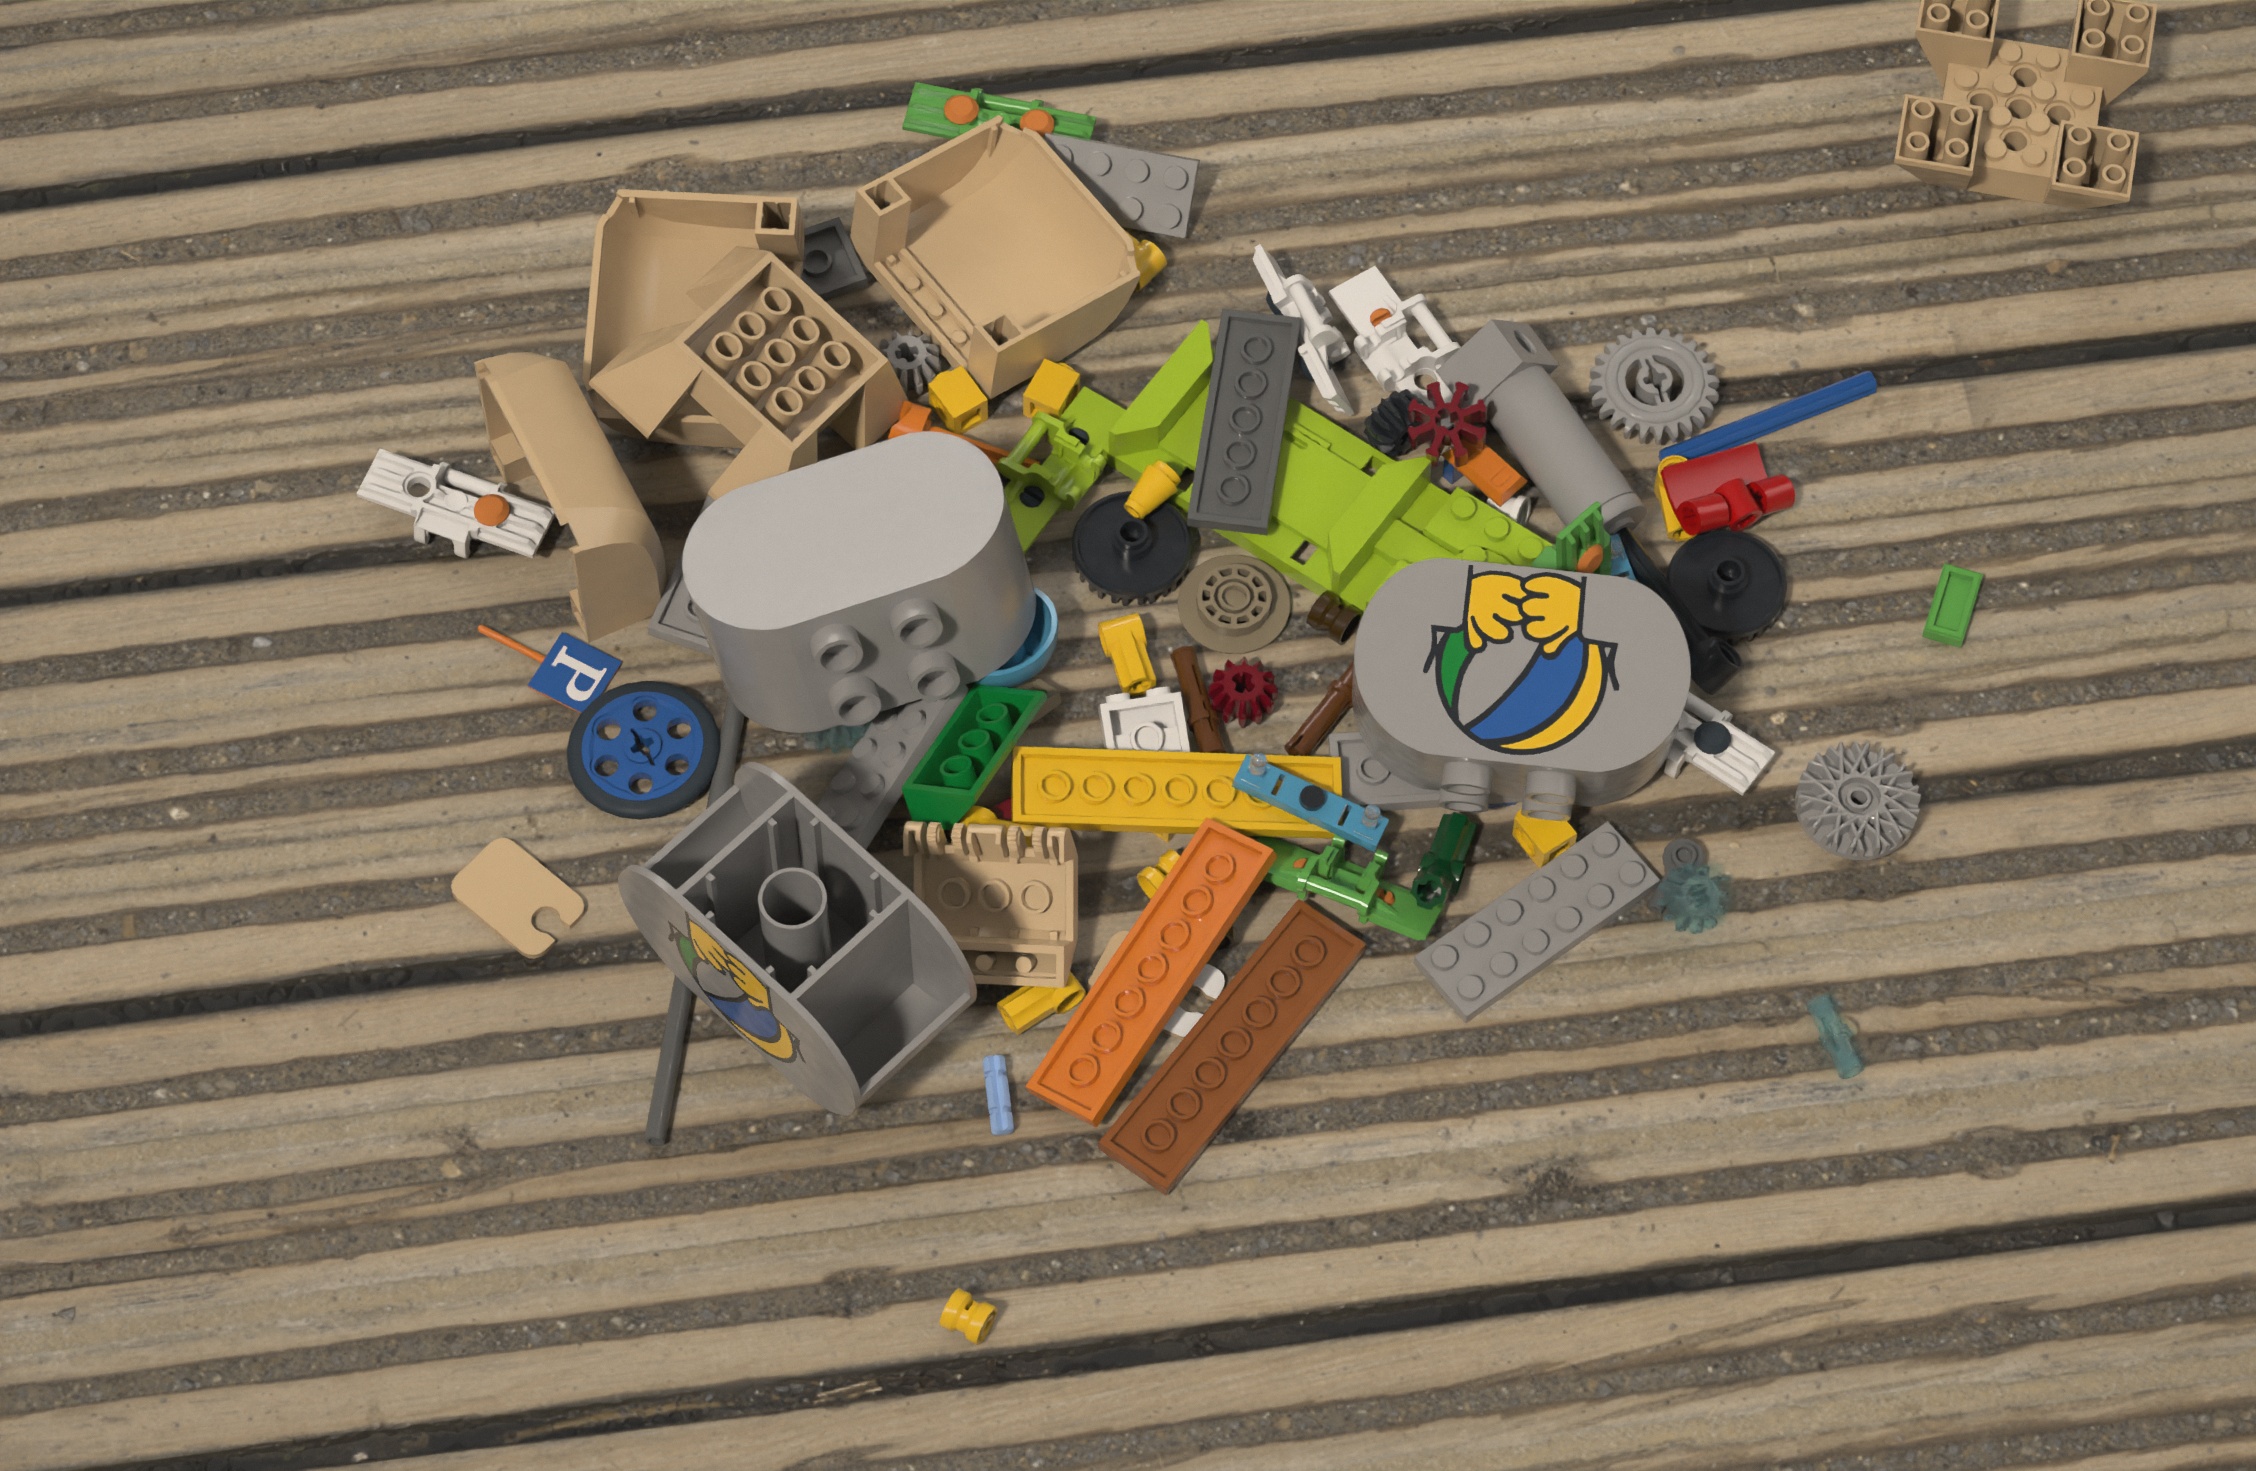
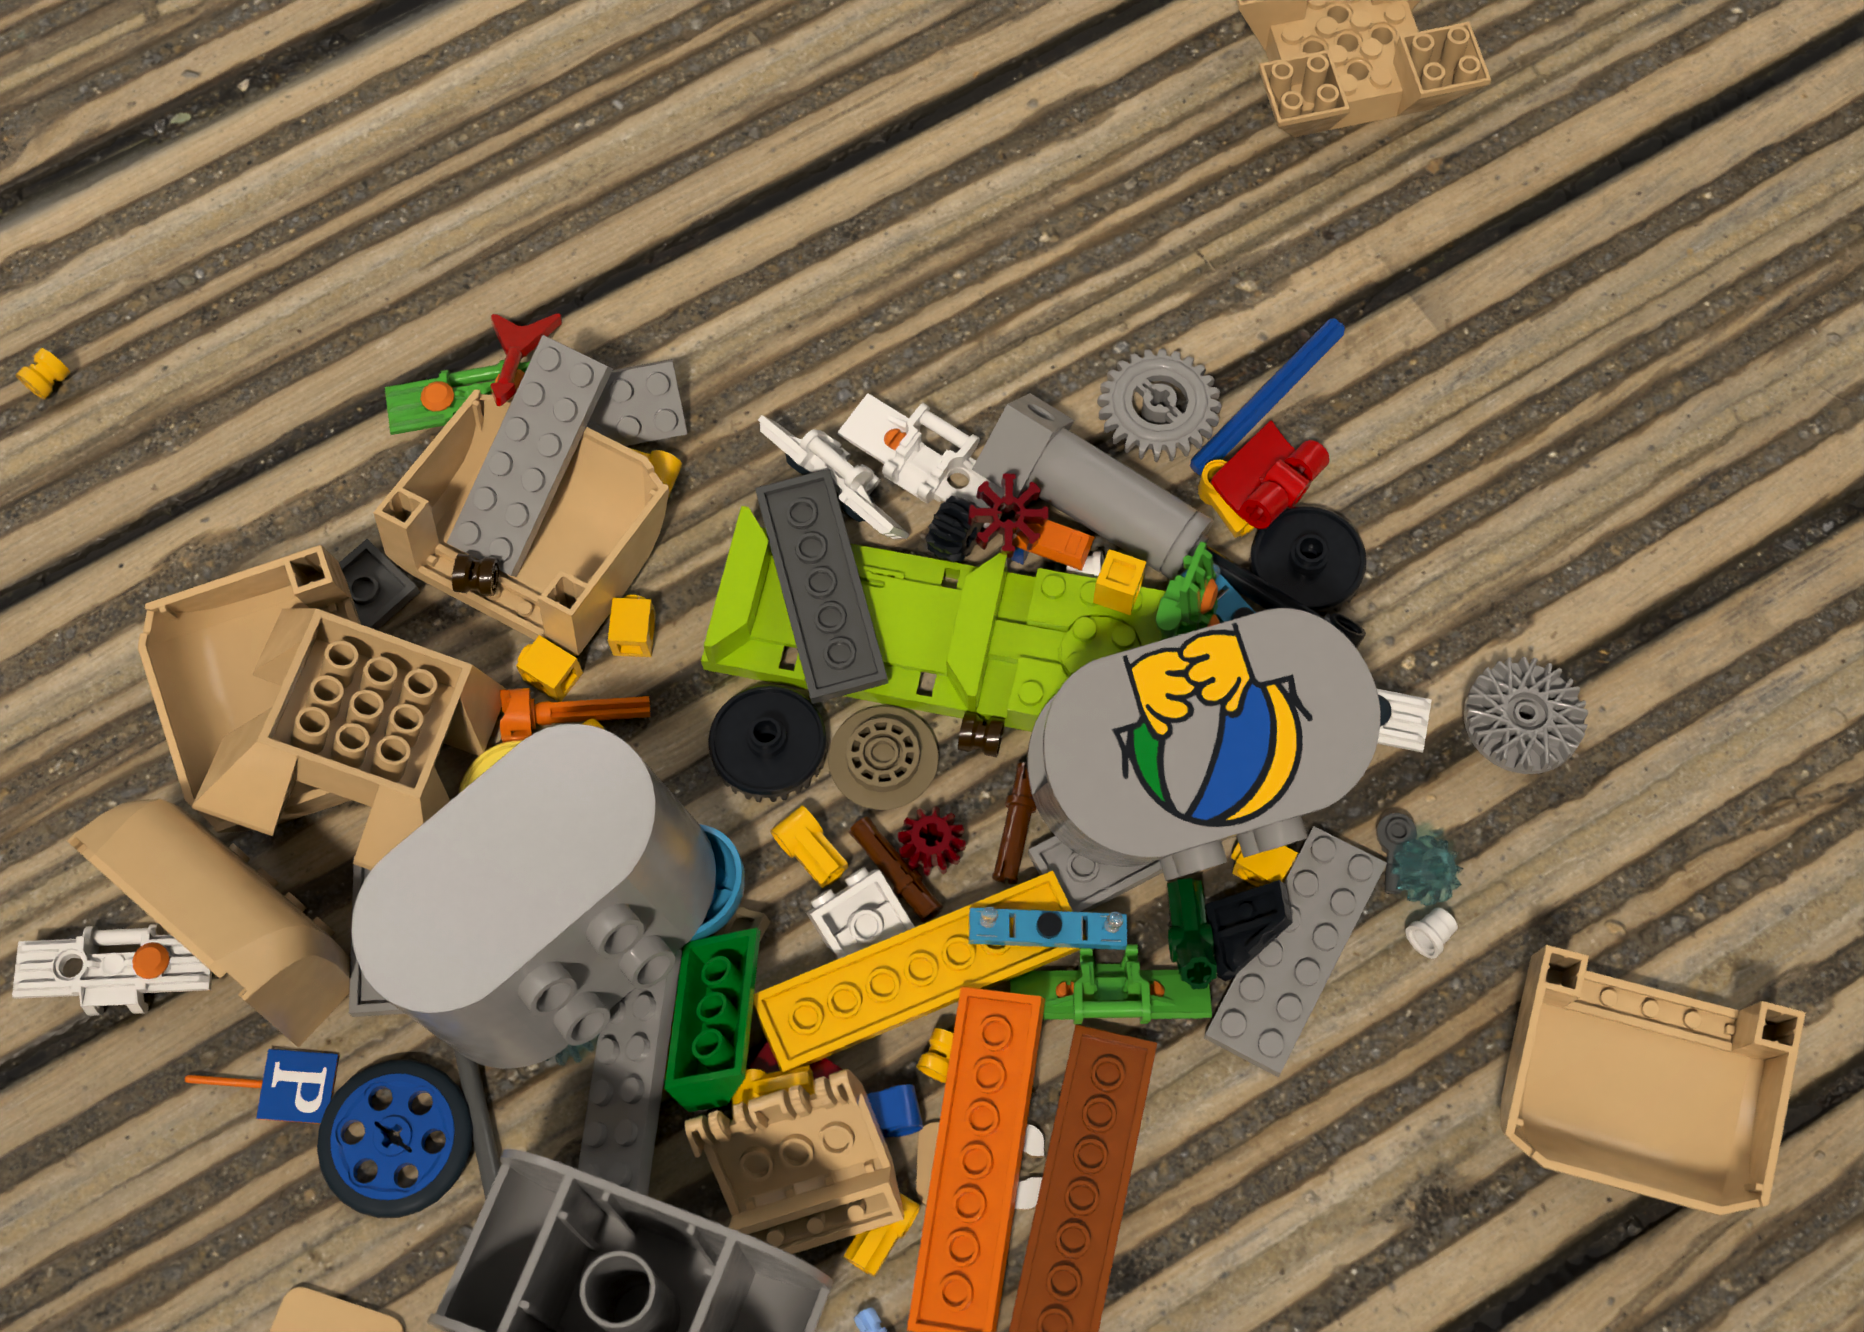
camera: 20 degrees left, 5 degrees up
light grey gear [879,328,941,395] -> none
lime piece [996,386,1126,554] -> none
yellow cone [1123,460,1181,520] -> none
clear light blue pin [1806,994,1865,1079] -> none
bright green tile [1922,563,1983,648] -> none
none -> light grey plate [447,335,613,577]
none -> dark brown wheel [452,554,500,597]
none -> red piece [490,313,562,406]
none -> blue piece [867,1084,924,1138]
none -> yellow brick [1093,549,1147,615]
none -> black wing [1206,880,1293,981]
none -> white piece [1405,907,1458,959]
none -> tan slope [1500,945,1806,1216]

